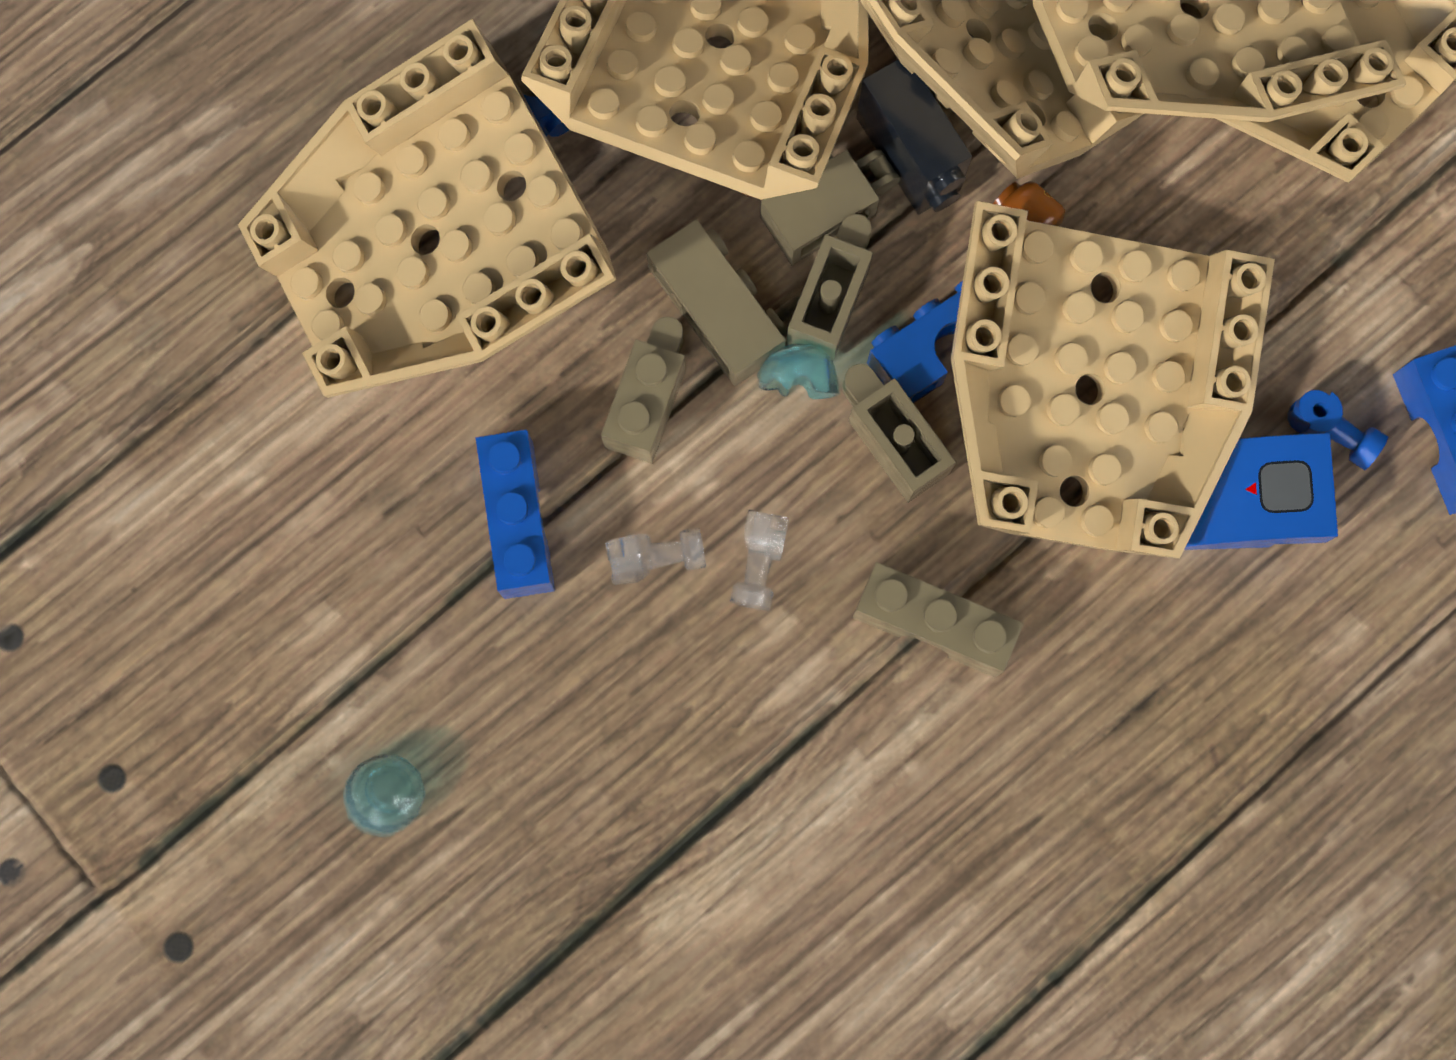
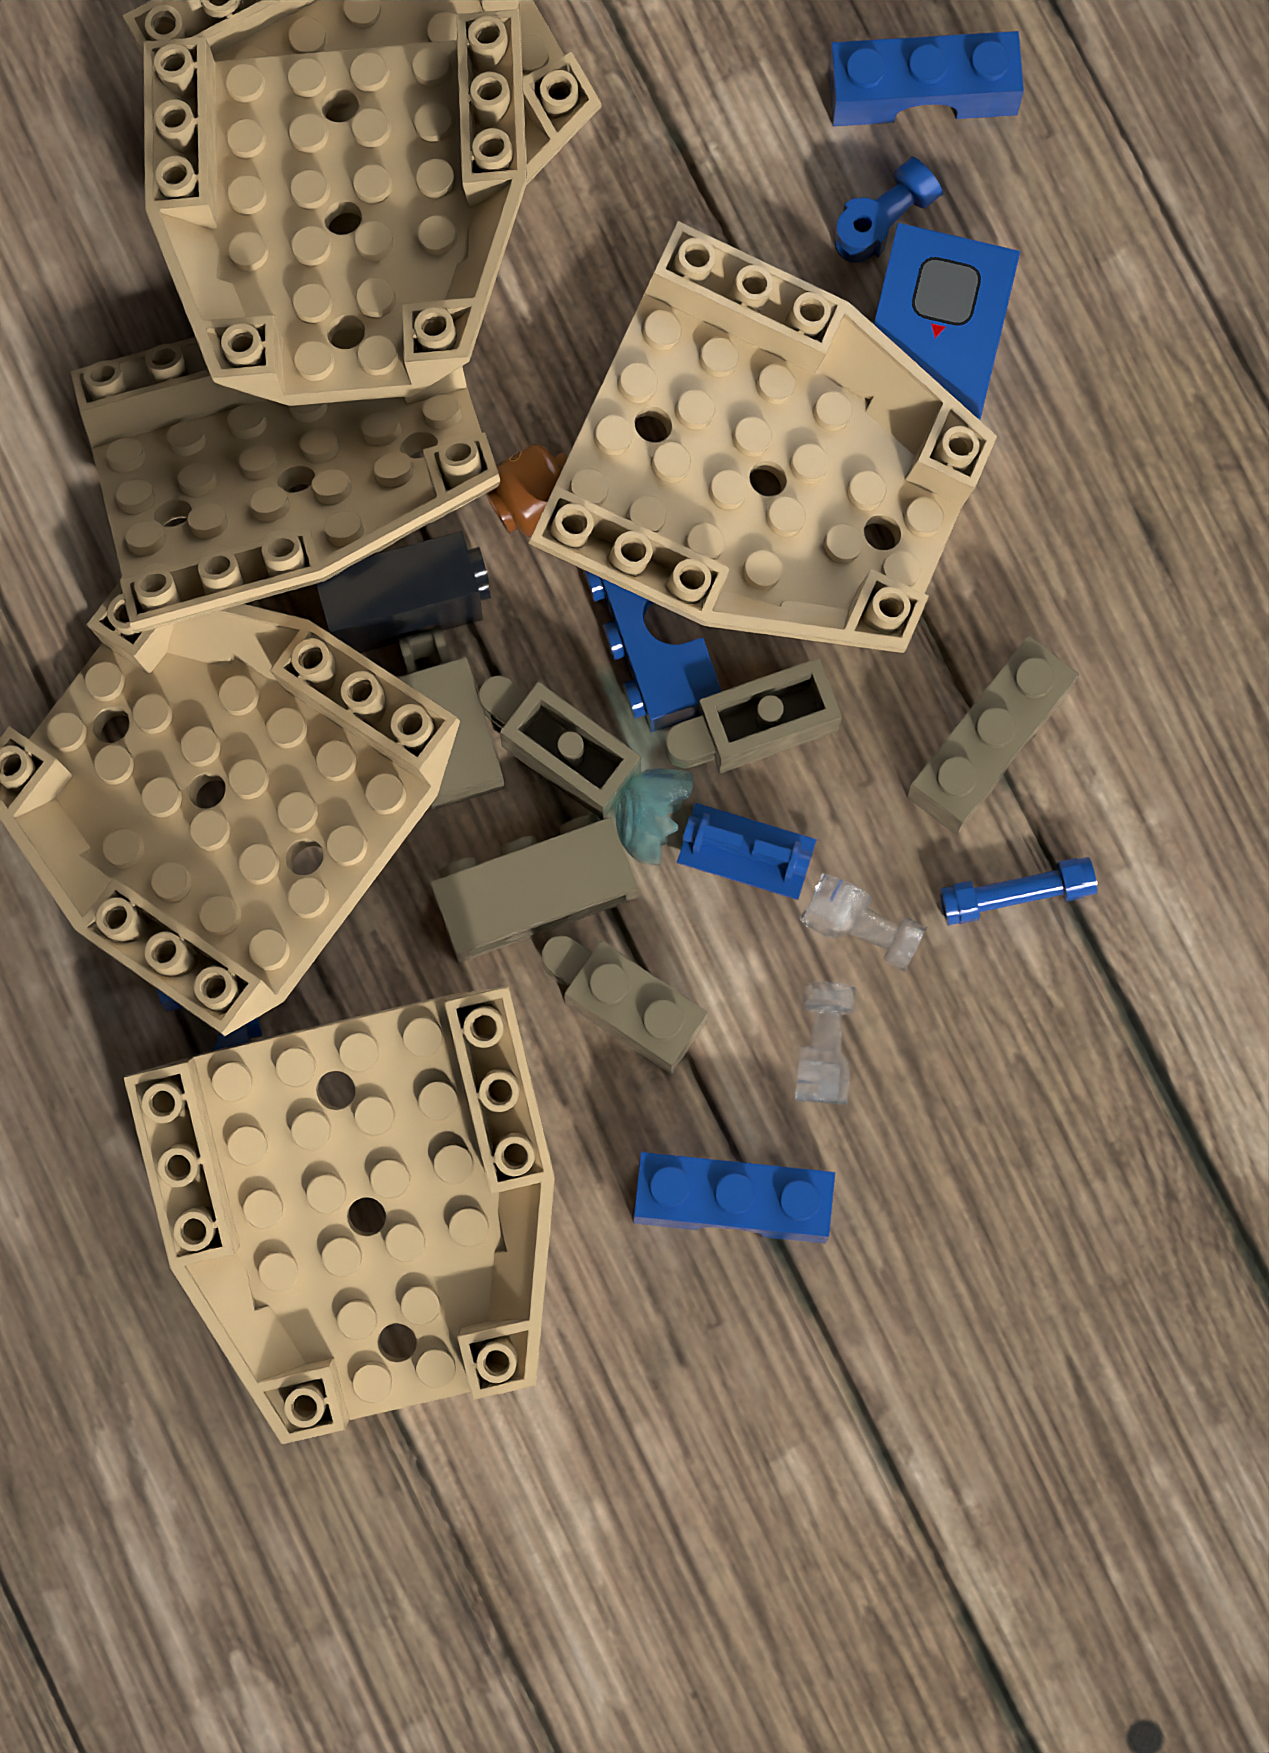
camera: 75 degrees left, 0 degrees up
clear light blue hair [342,753,426,838] -> none
none -> blue hinge [677,803,817,900]
none -> blue bar [939,857,1097,926]

